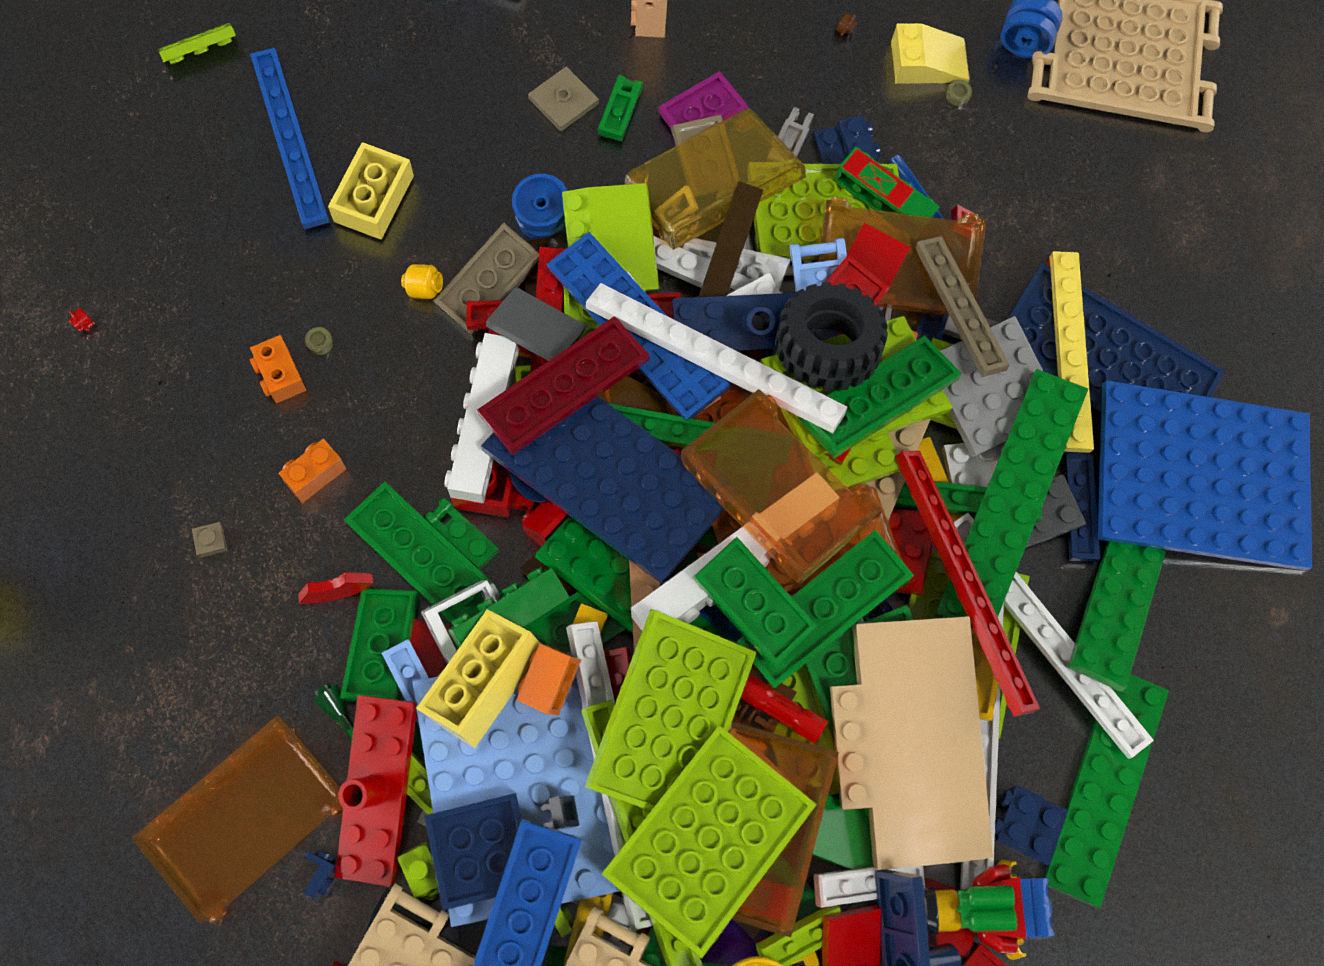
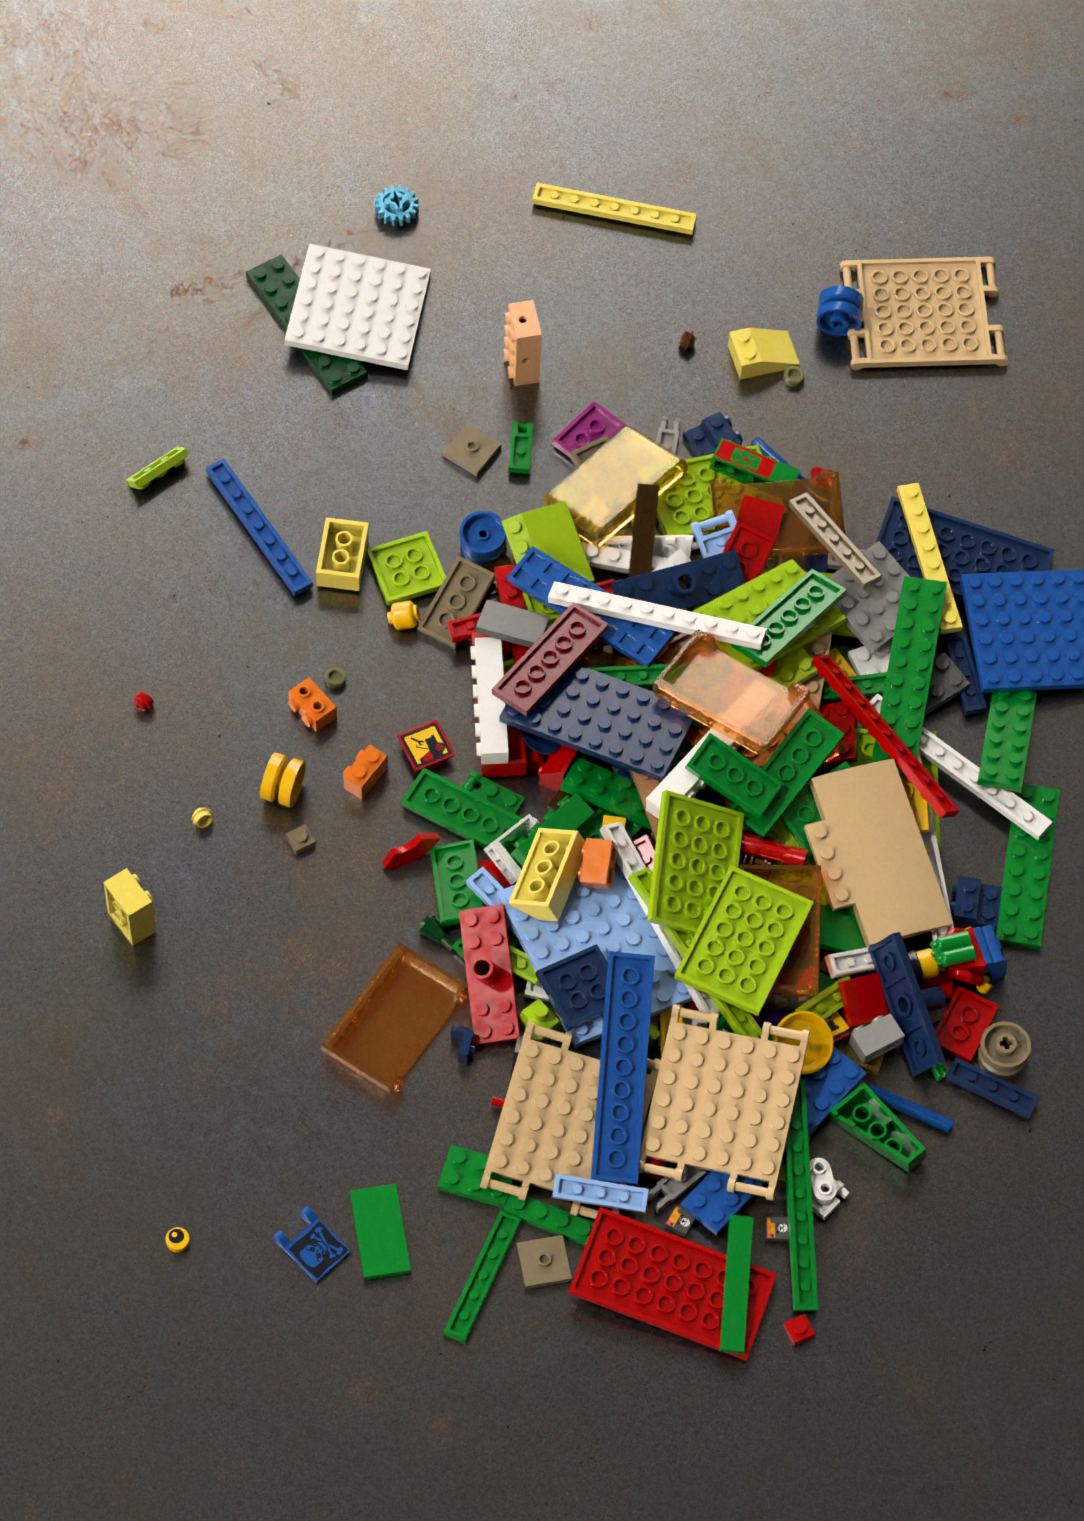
camera: 10 degrees left, 10 degrees down
black tile [541,795,580,830] -> none
black tyre [775,282,888,391] -> none
none -> light yellow plate [192,808,213,828]
none -> yellow wheel [260,752,306,808]
none -> lime plate [366,531,446,606]
none -> piece [397,720,455,772]

